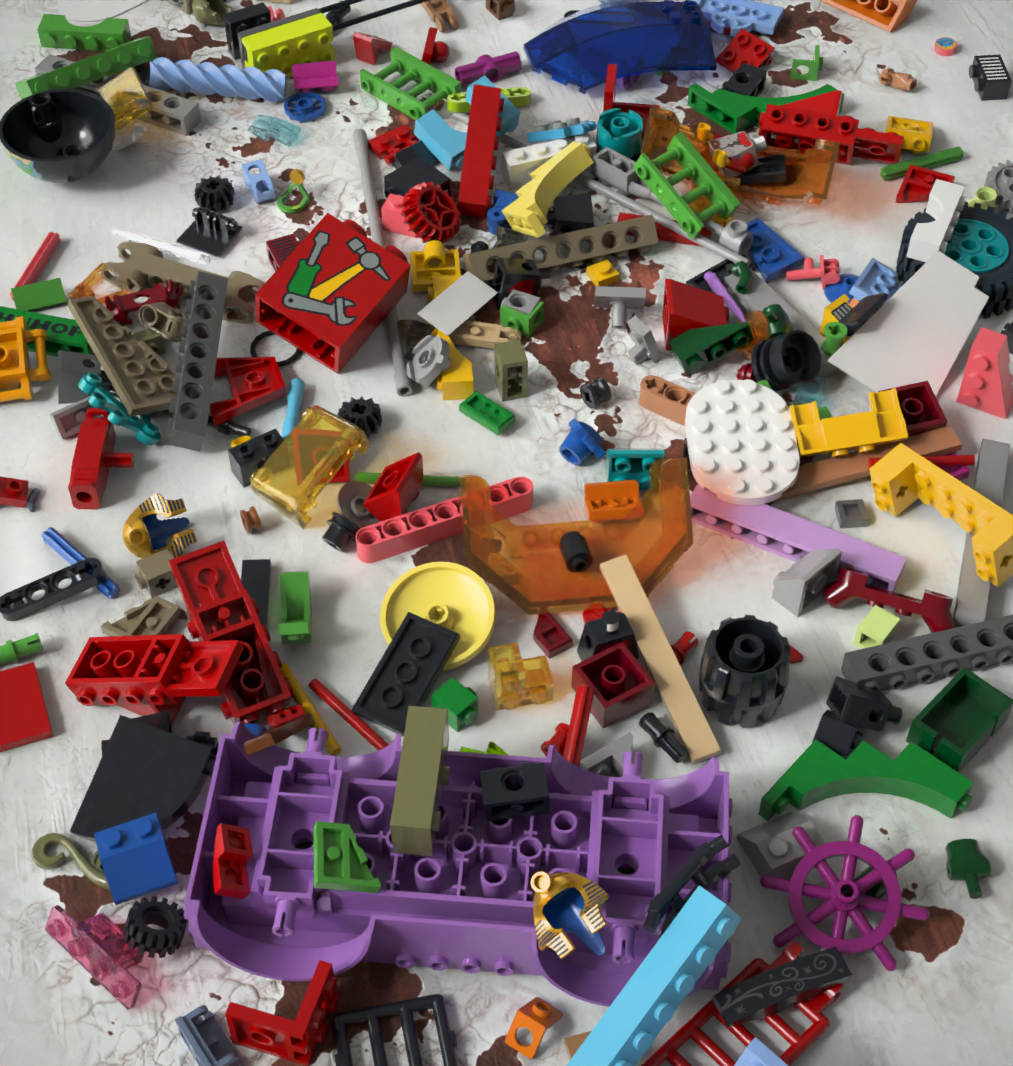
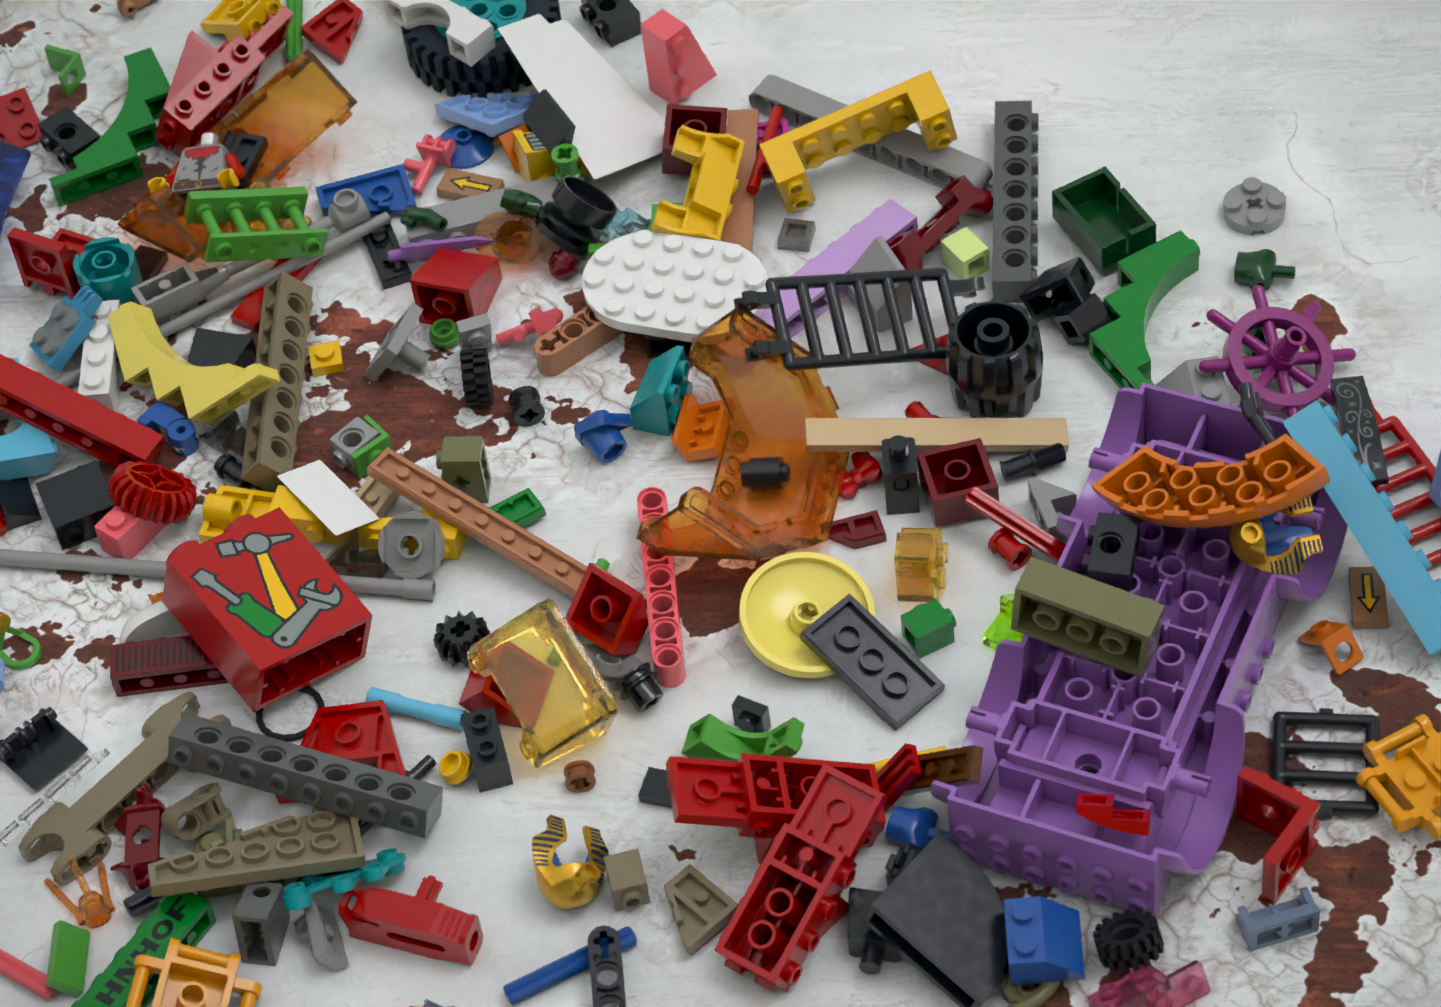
camera: 65 degrees left, 0 degrees up
red bar [308,678,389,751] -> none
bright green wing [313,821,381,893] -> none
black torso [491,258,551,310] -> none
dark green slope [668,322,754,376] -> none
none -> nougat tile [367,447,587,599]
none -> bright green plate [429,318,458,348]
none -> medium nougat tile [436,168,505,200]
none -> black tyre [460,347,494,407]
none -> coral arm [496,305,563,346]
none -> black plate [732,695,771,733]
none -> black bar [733,268,986,371]
none -> orange brick [1091,433,1330,529]

